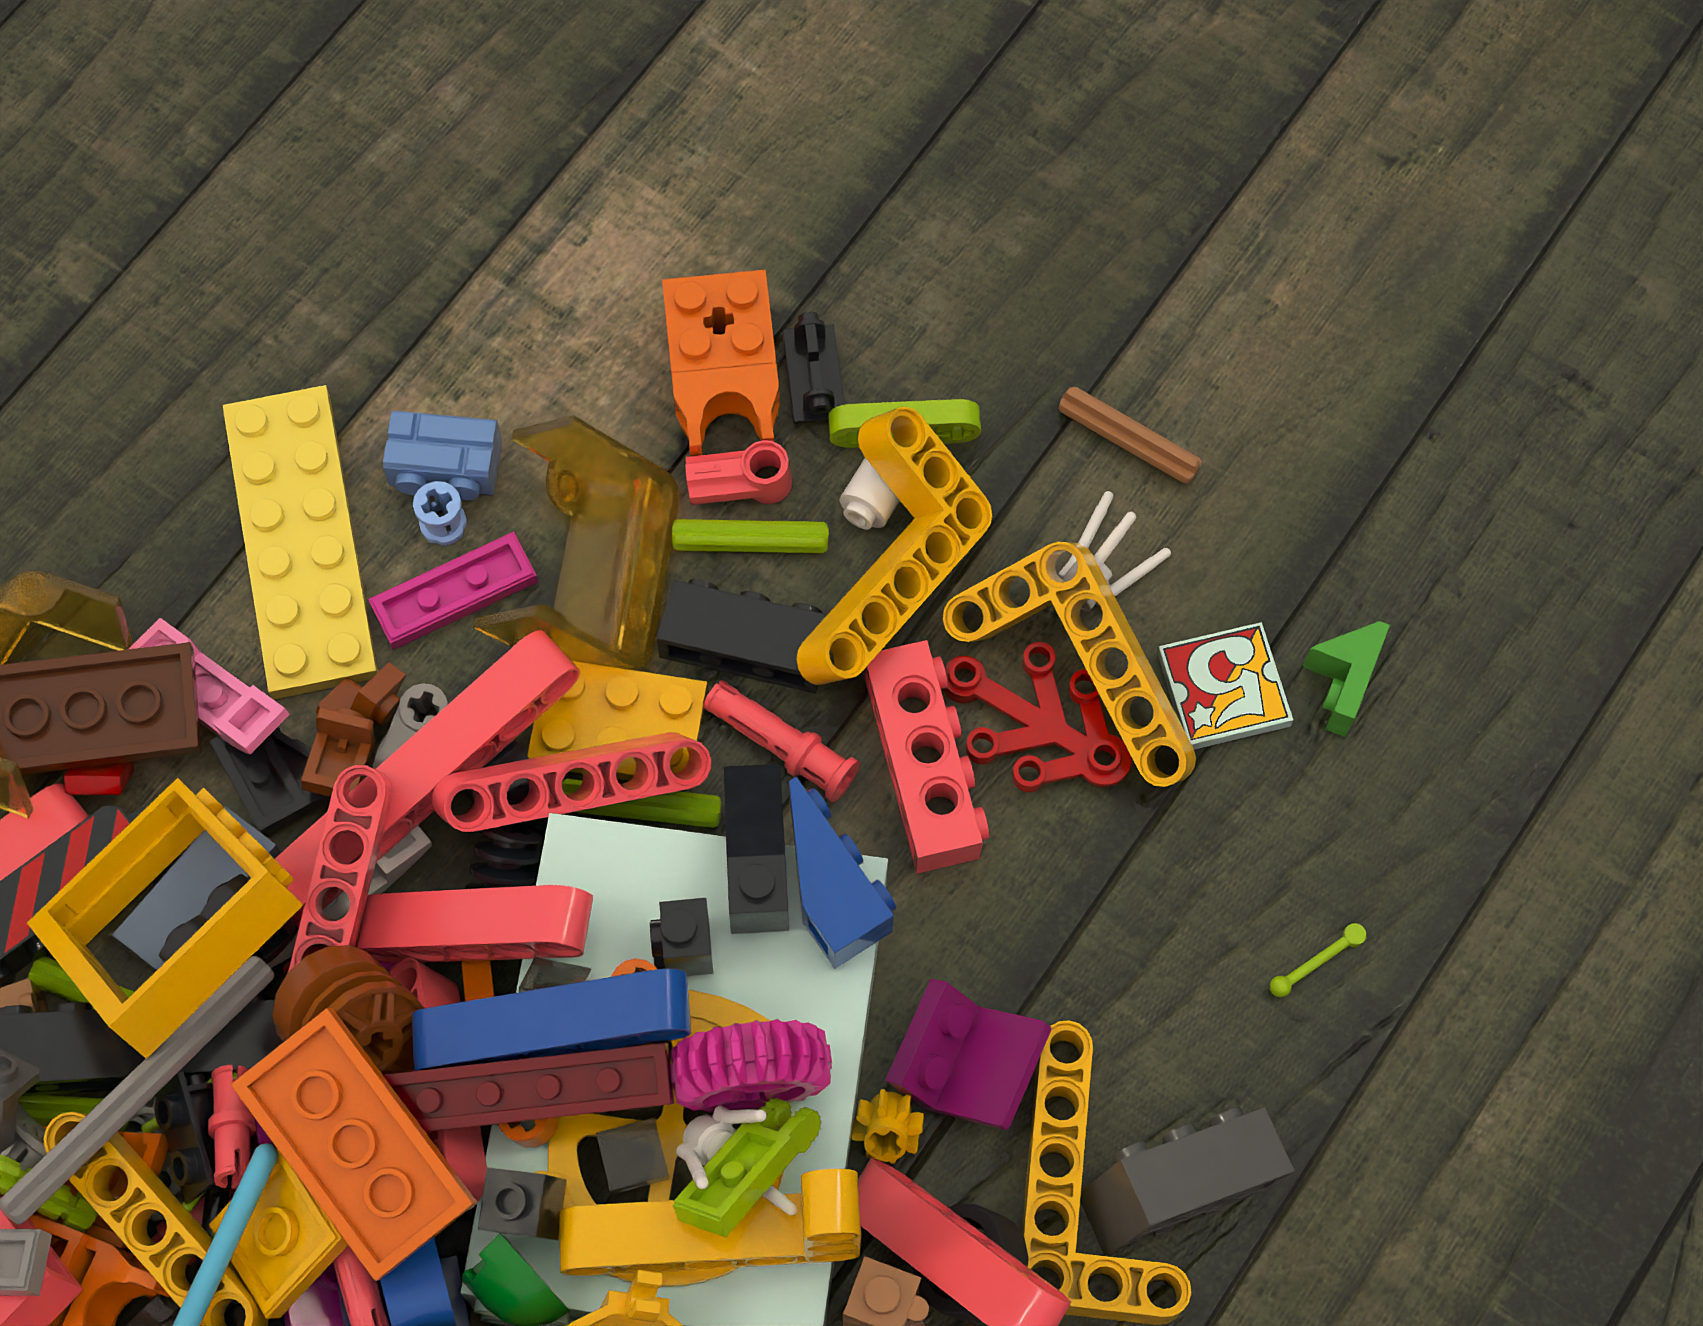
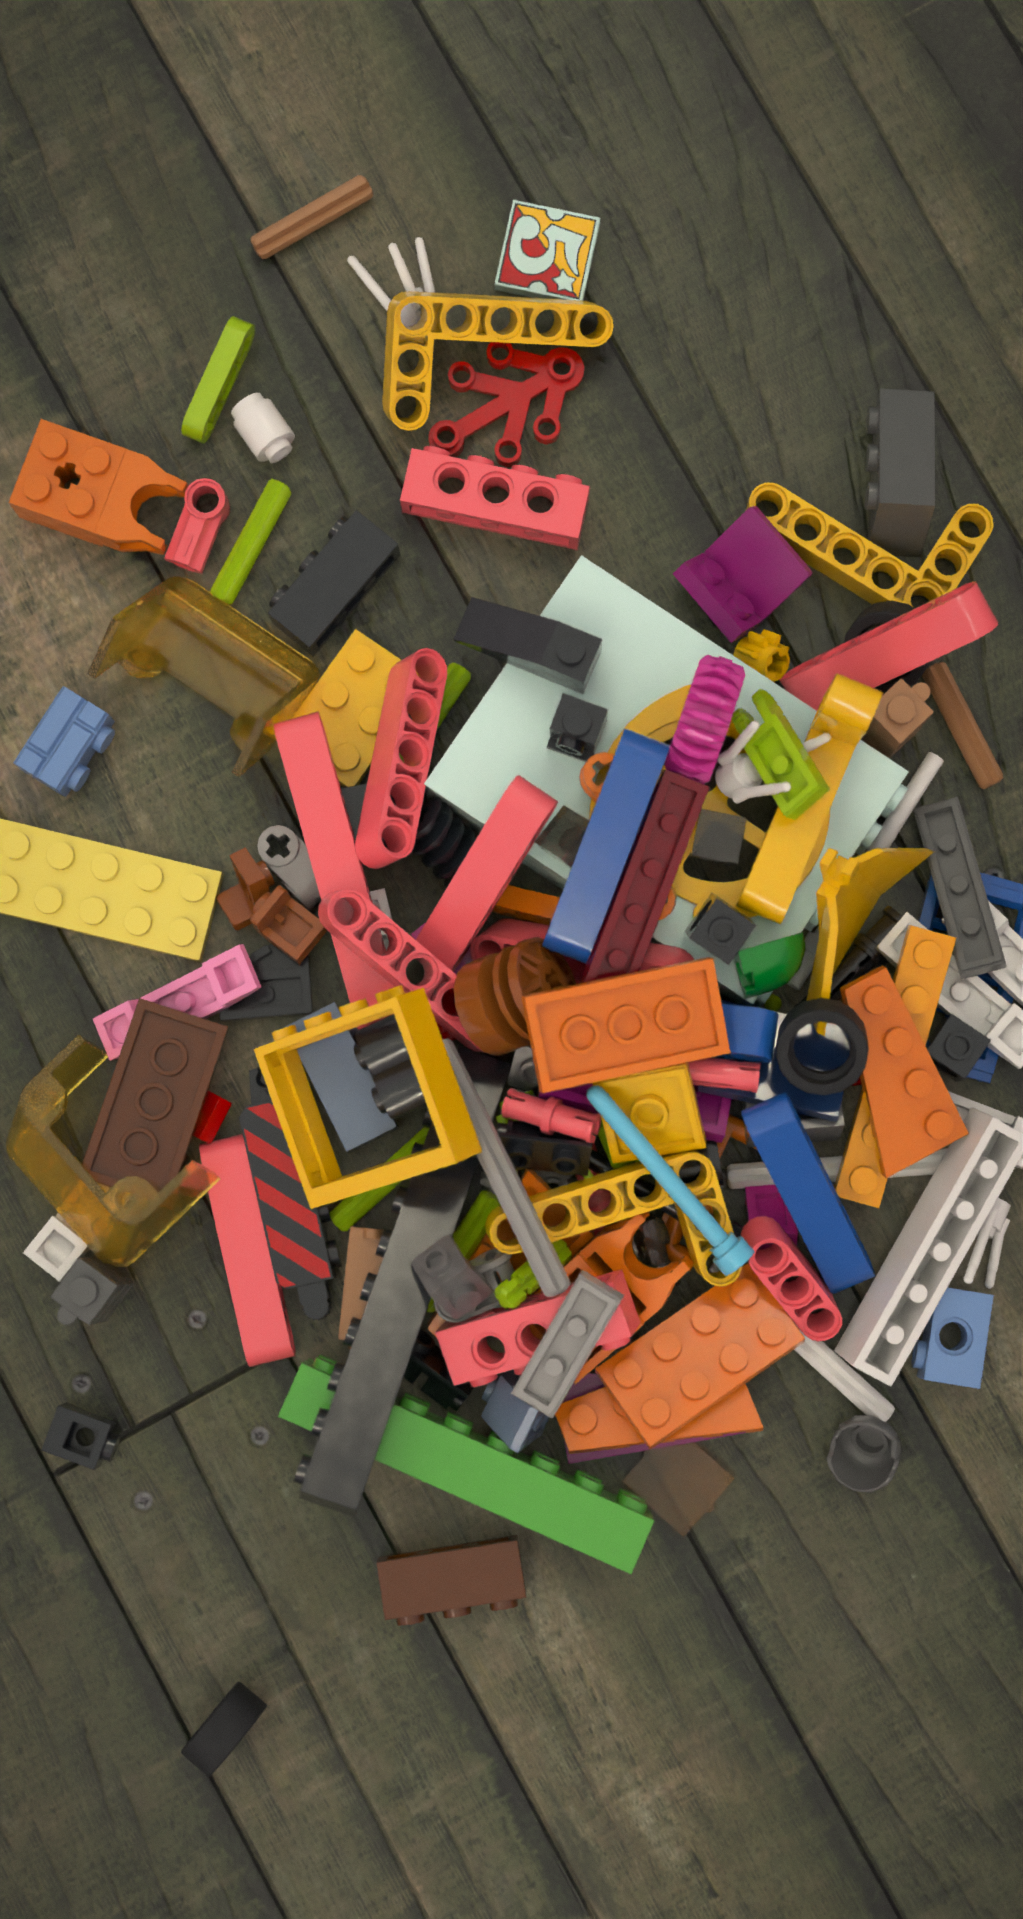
camera: 60 degrees left, 15 degrees up
dark pink tile [368,532,538,650] -> none
light blue bush [413,481,467,546] -> none
coral pin [703,680,860,802] -> none
black hinge [783,312,845,424] -> none
blue slope [789,777,896,969] -> none
yellow beam [796,407,992,685] -> none
lime hinge [1270,923,1366,998] -> none
bright green slope [1303,621,1390,737] -> none

